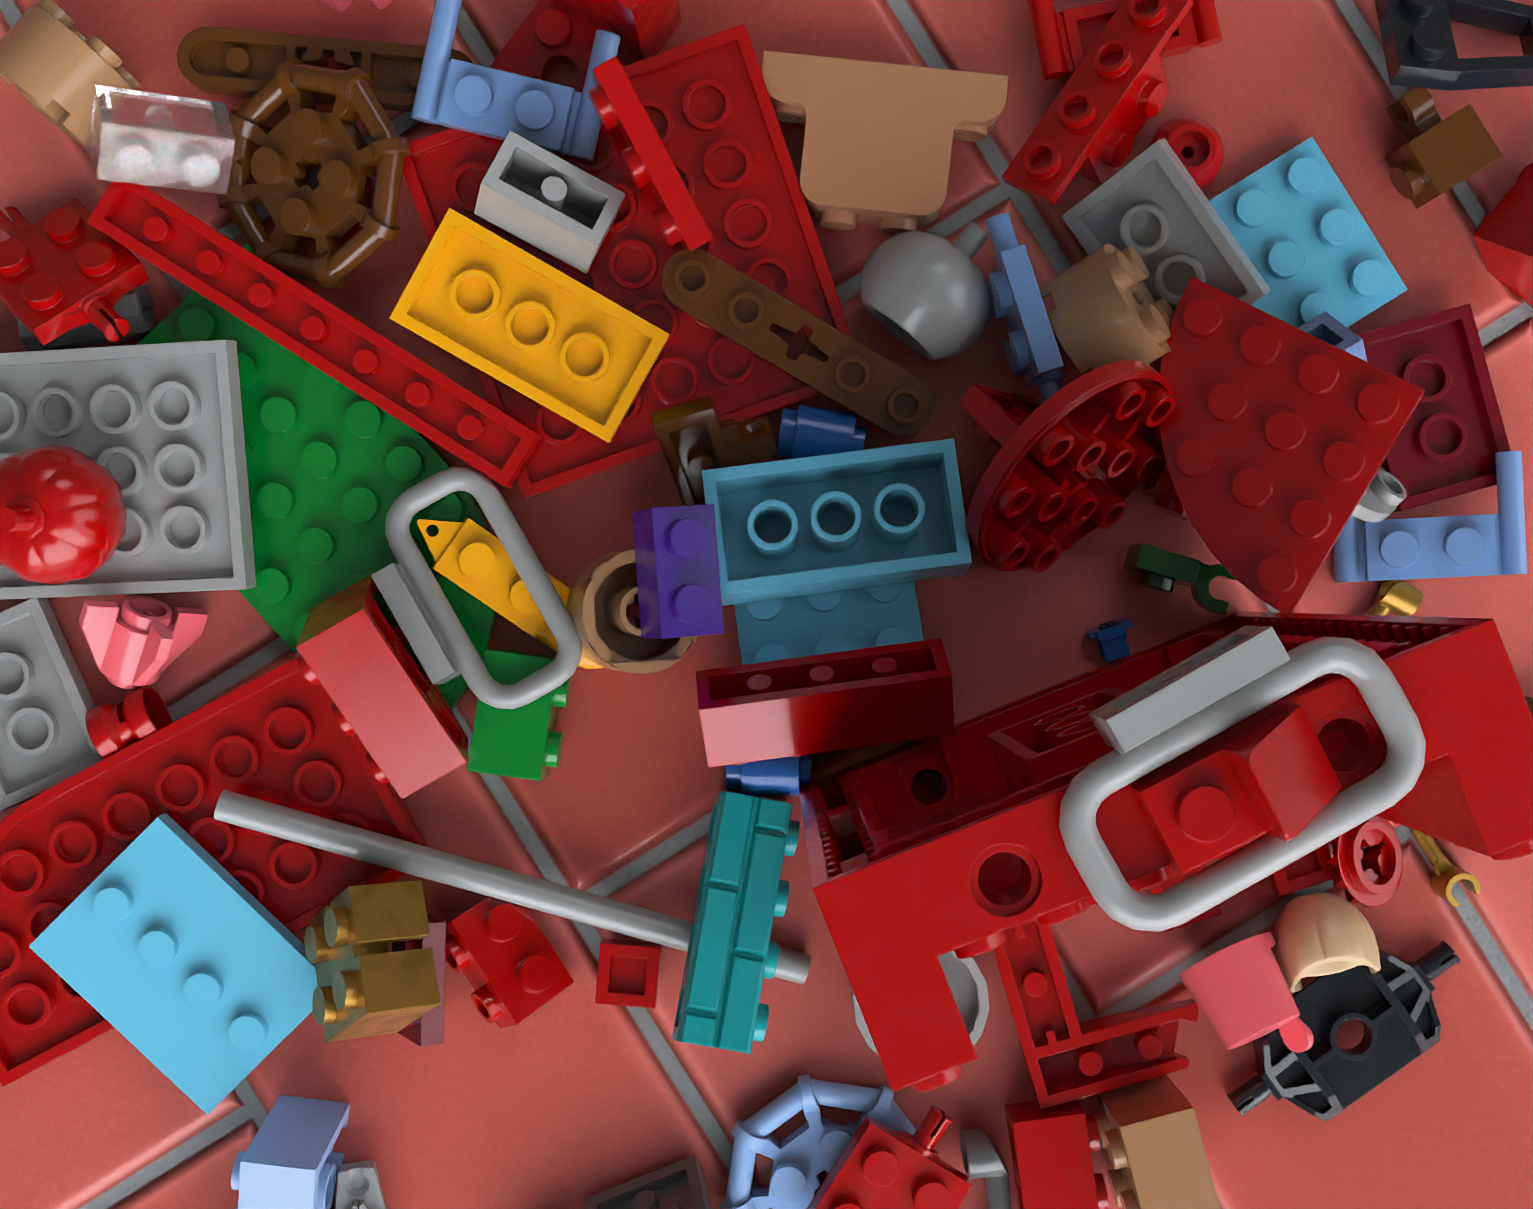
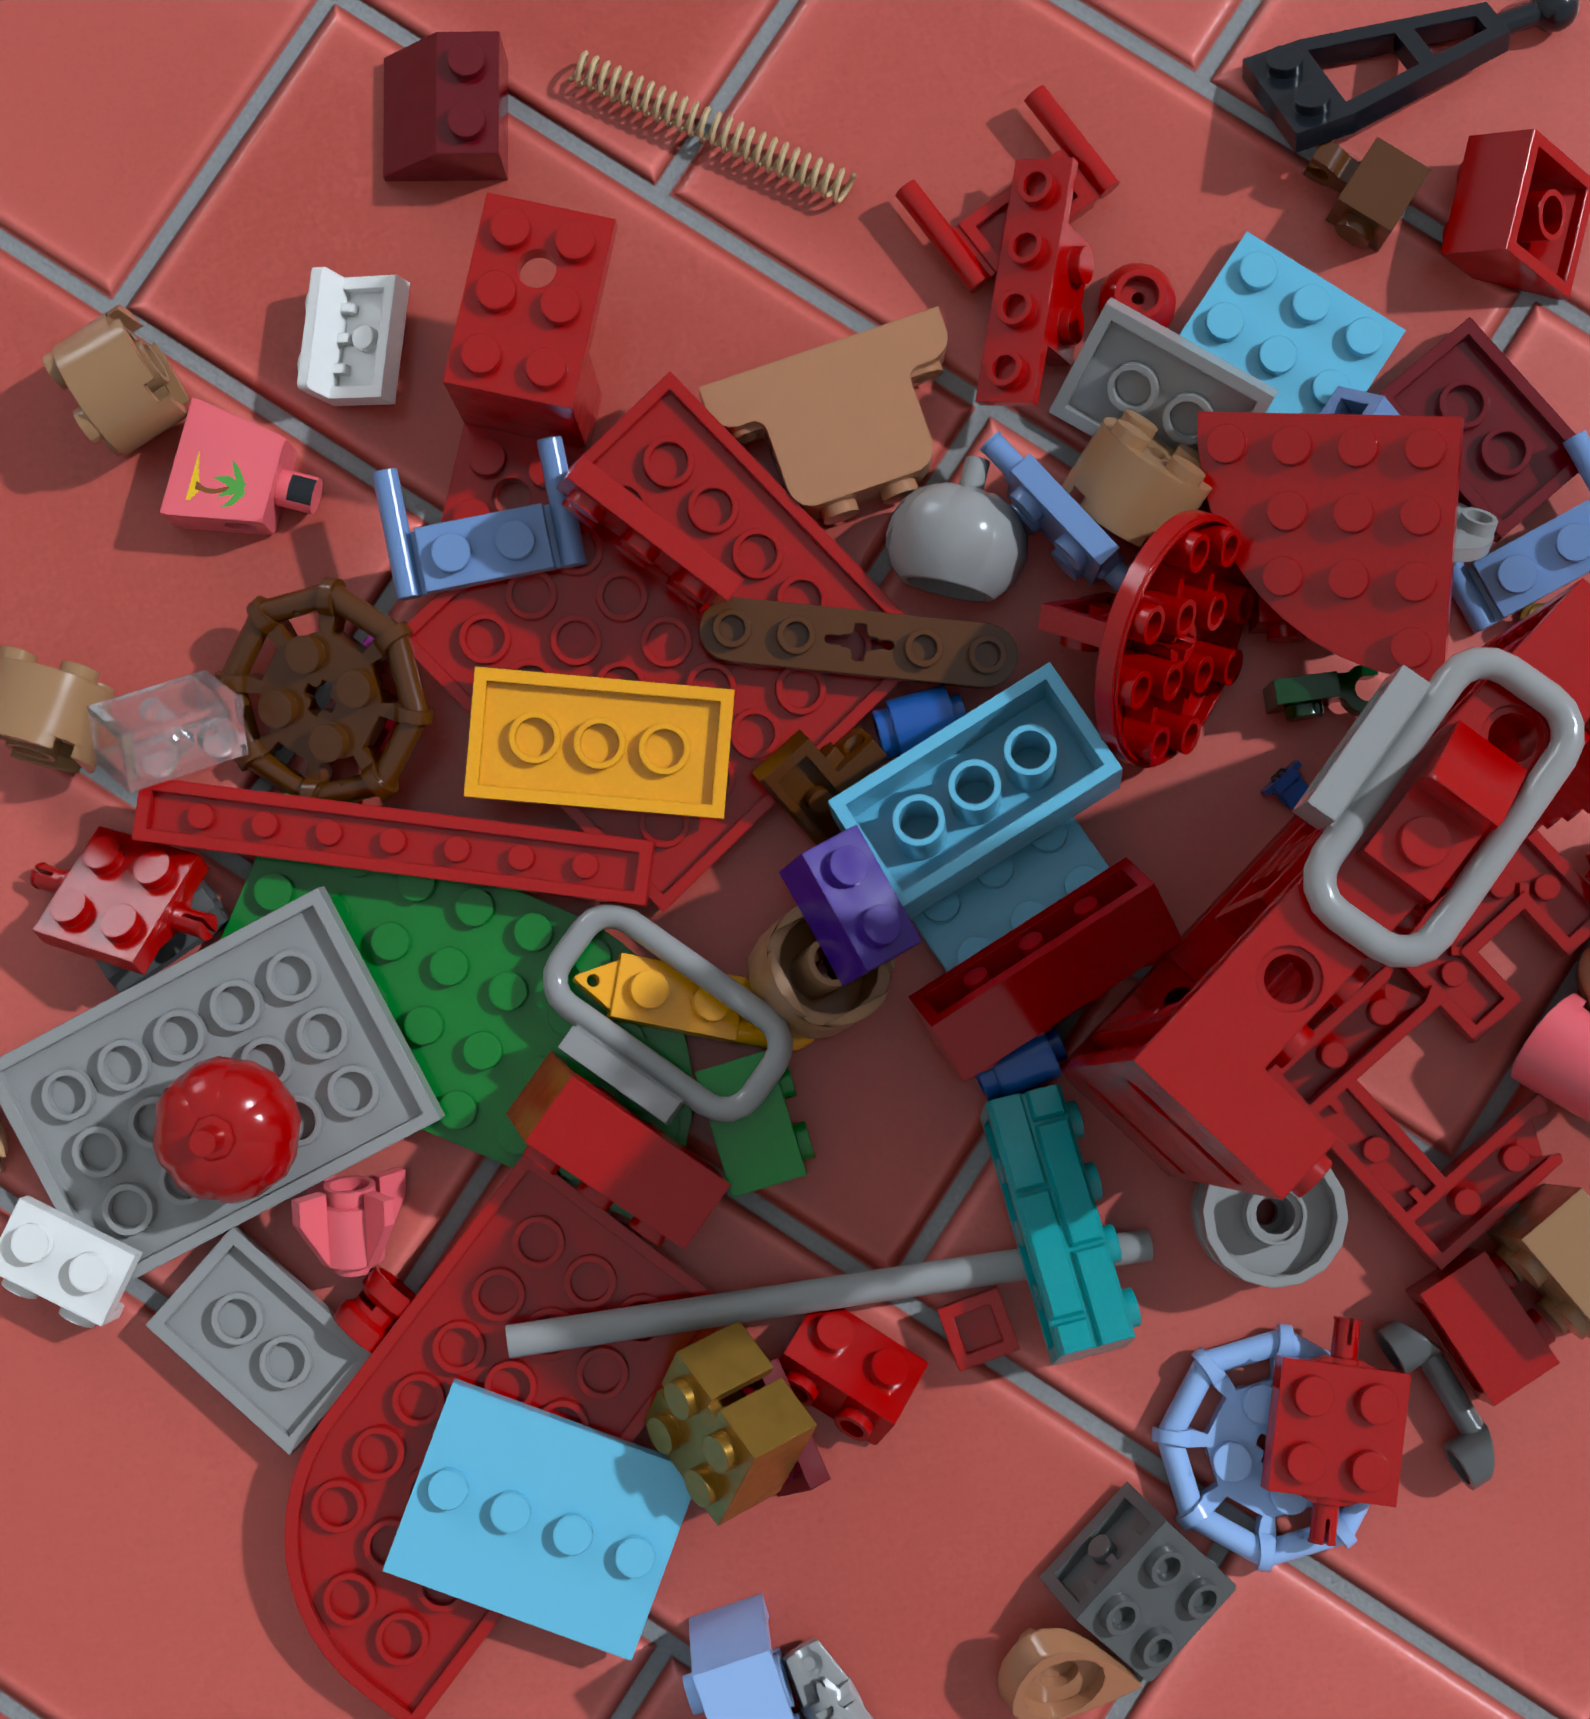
camera: 20 degrees left, 5 degrees down
reddish brown piece [177,27,473,112] -> none
light grey brick [474,131,625,274] -> none

